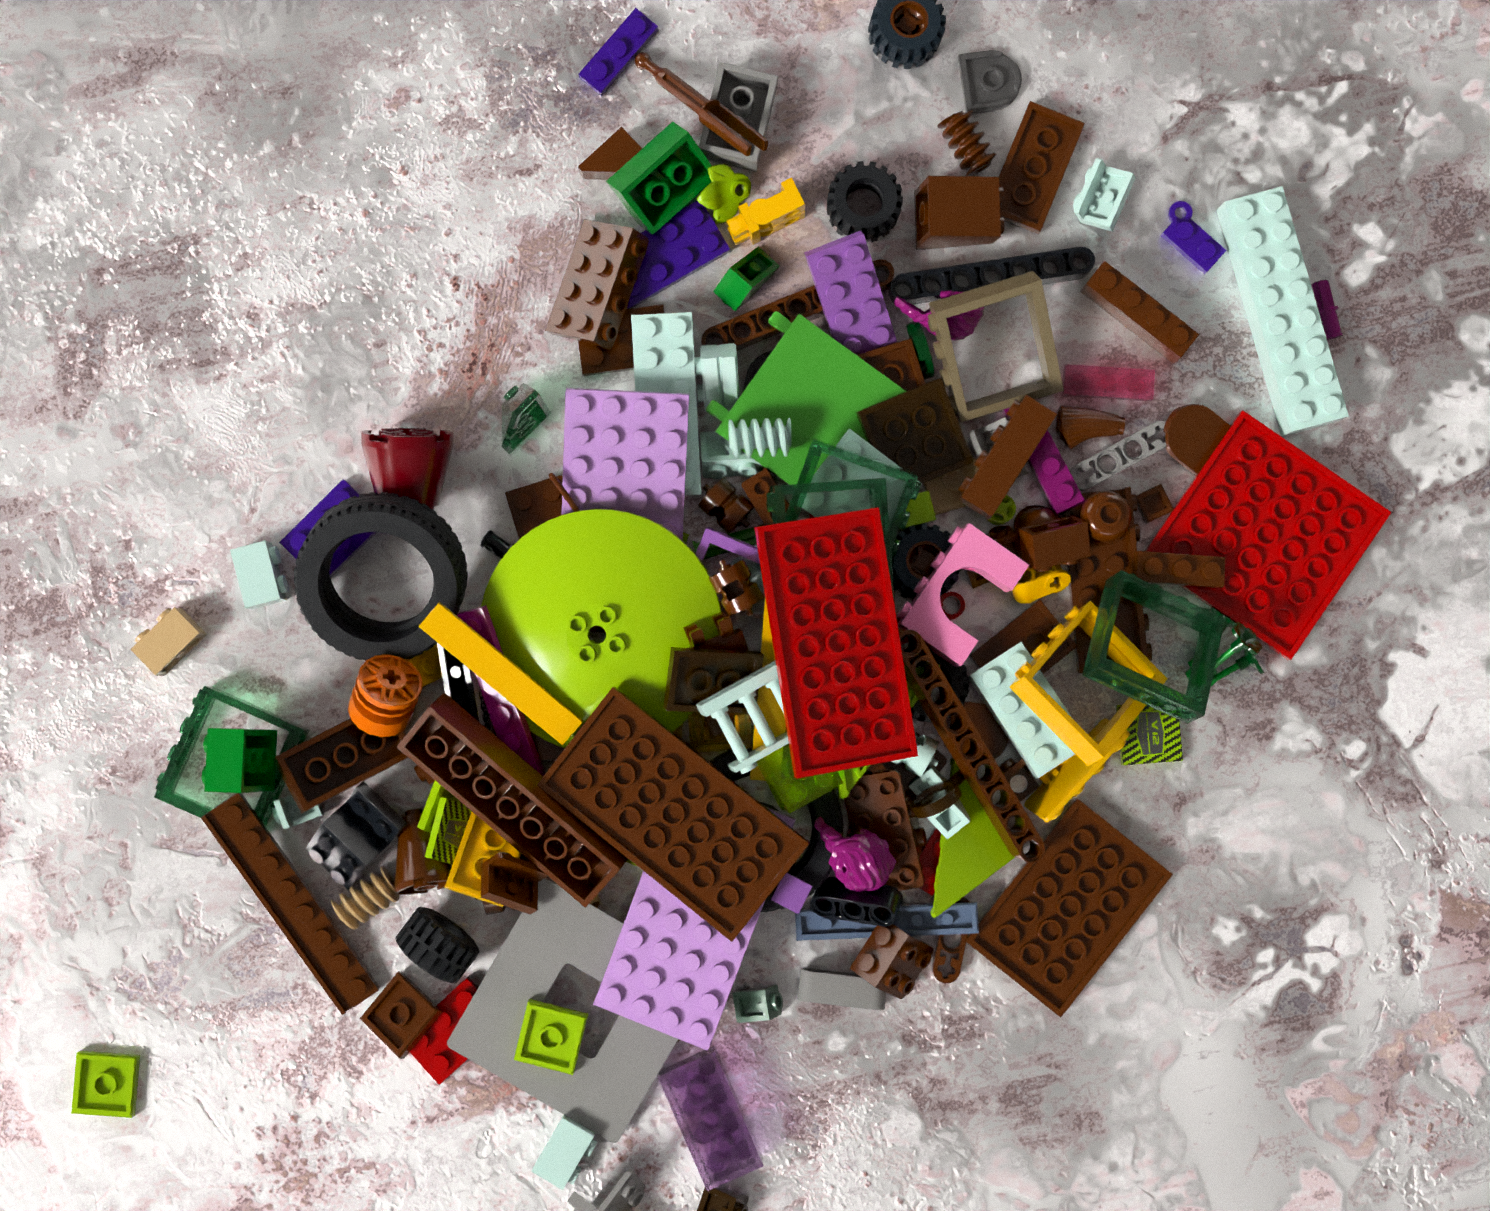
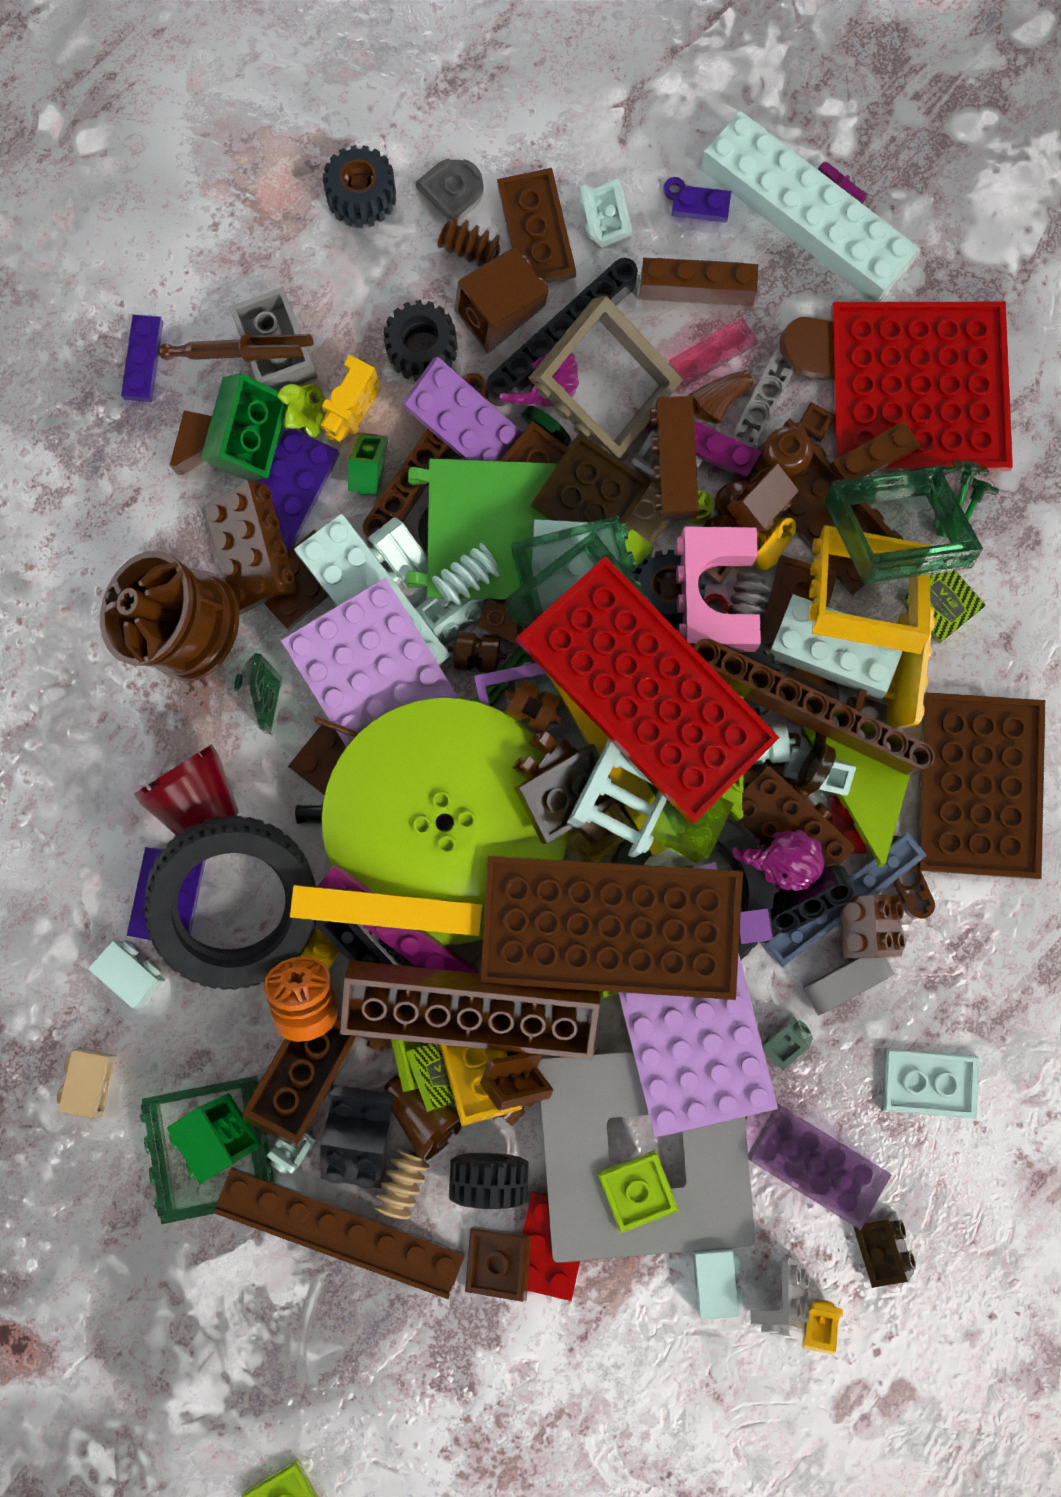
camera: 30 degrees left, 5 degrees down
none -> reddish brown wheel [100,551,239,681]
none -> light grey piece [728,572,772,626]
none -> light aqua tile [882,1048,979,1119]

